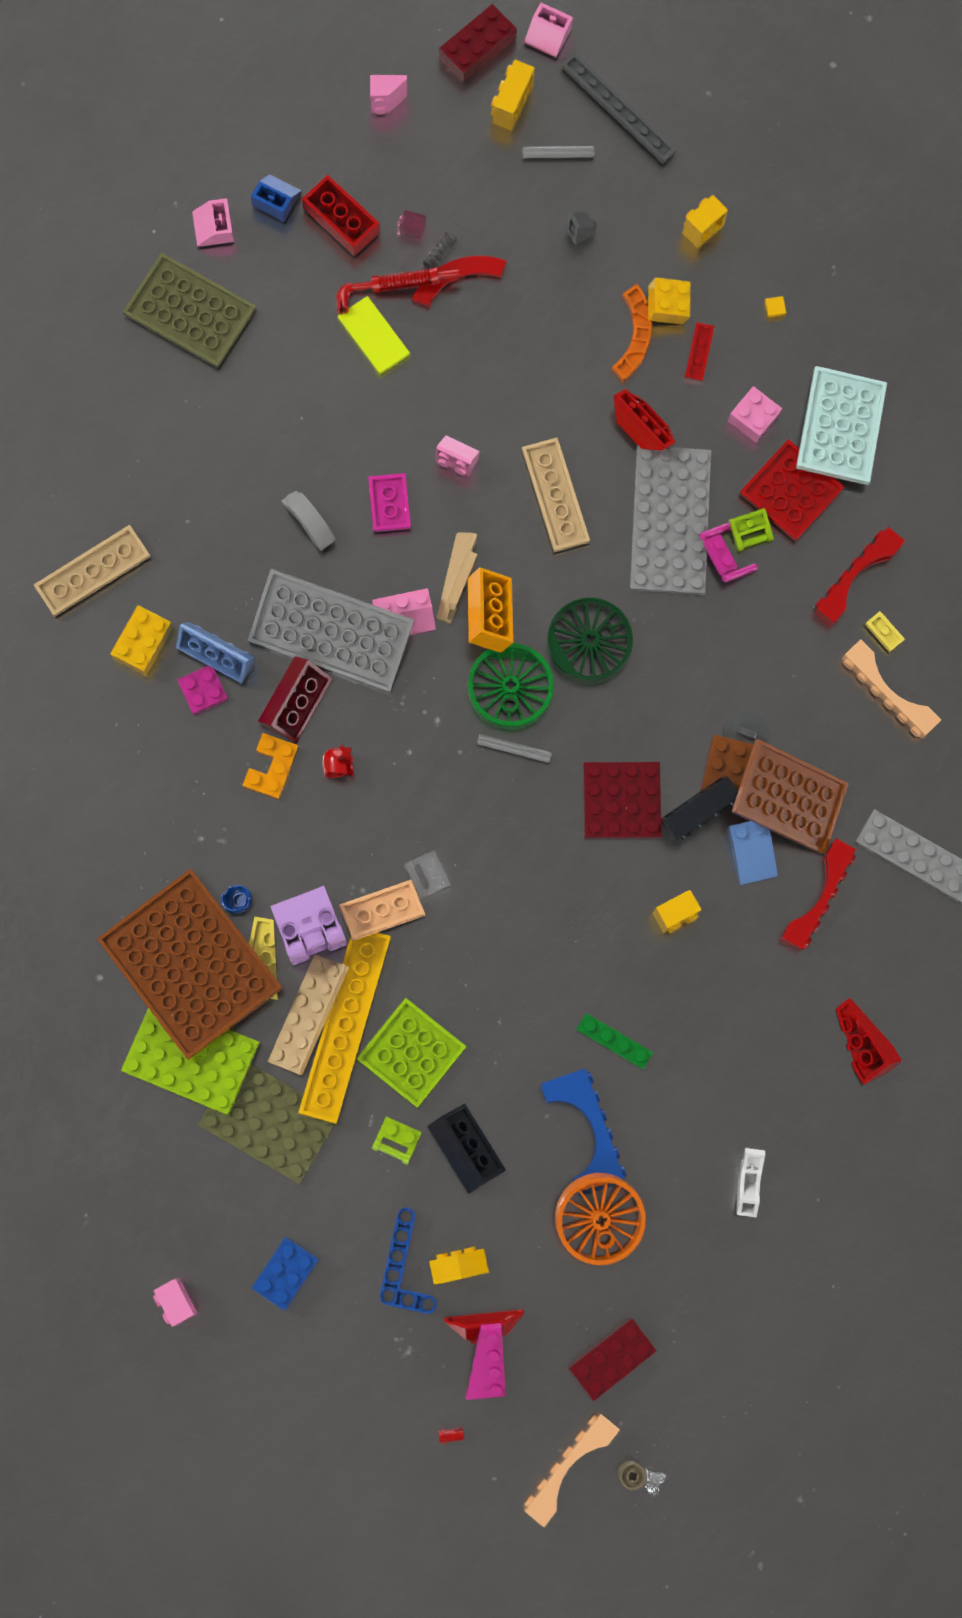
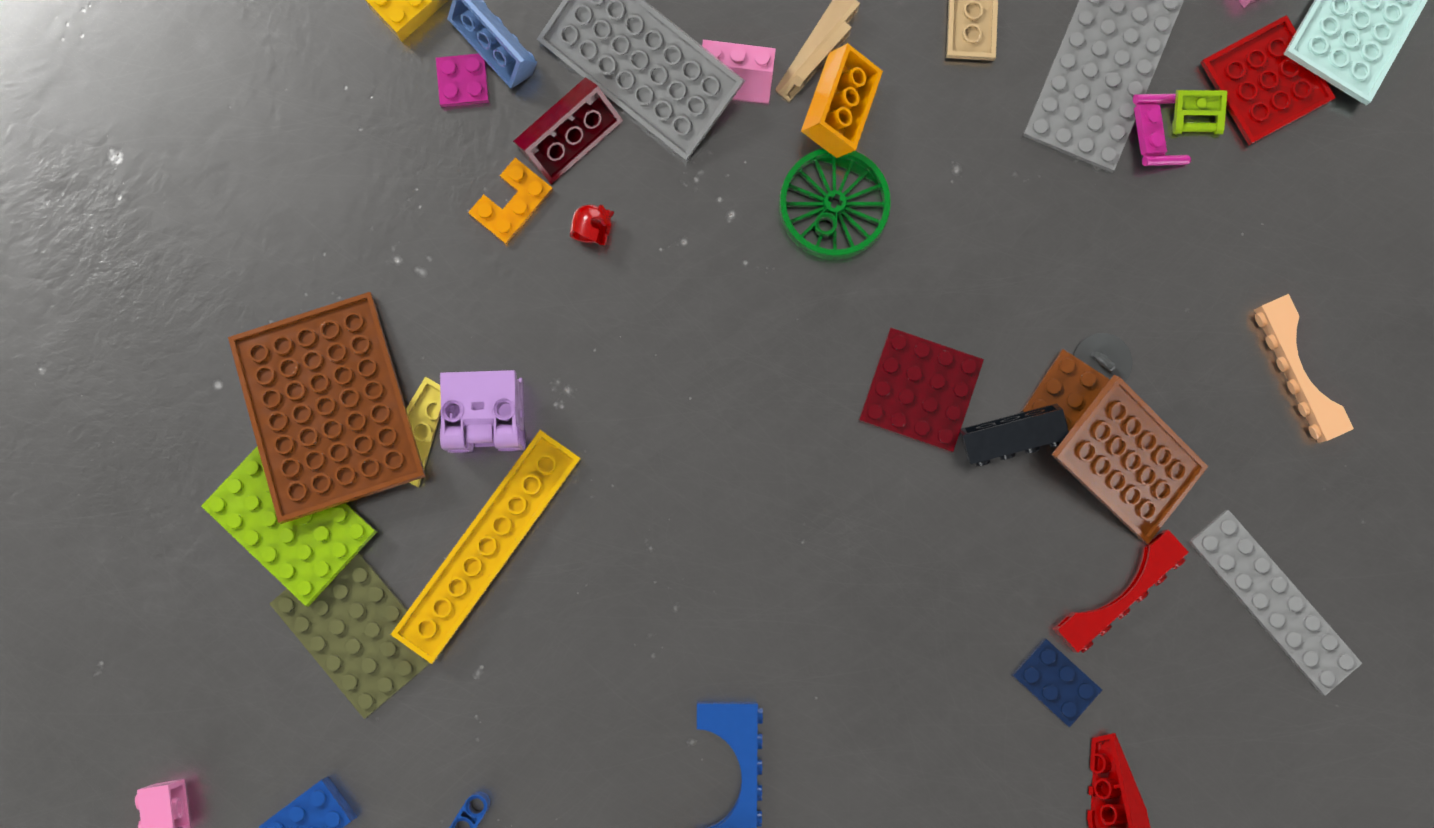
camera: 25 degrees right, 5 degrees up
blue hair [221,885,252,914] -> none
tan plate [268,954,349,1076] -> none
light nougat tile [339,880,425,941] -> none
lime plate [356,998,467,1108] -> none
lime plate [372,1117,422,1165] -> none
clear plate [403,850,451,900] -> none
black slope [427,1103,506,1194] -> none
light grey axle [477,734,552,763] -> none
dark green piece [547,597,633,684] -> none
green plate [576,1013,653,1070] -> none
yellow brick [653,890,701,933] -> none
medium blue slope [726,821,778,885] -> none
red arch [814,527,905,627] -> none
light yellow plate [865,611,905,653] -> none
none -> dark blue plate [1011,638,1102,728]

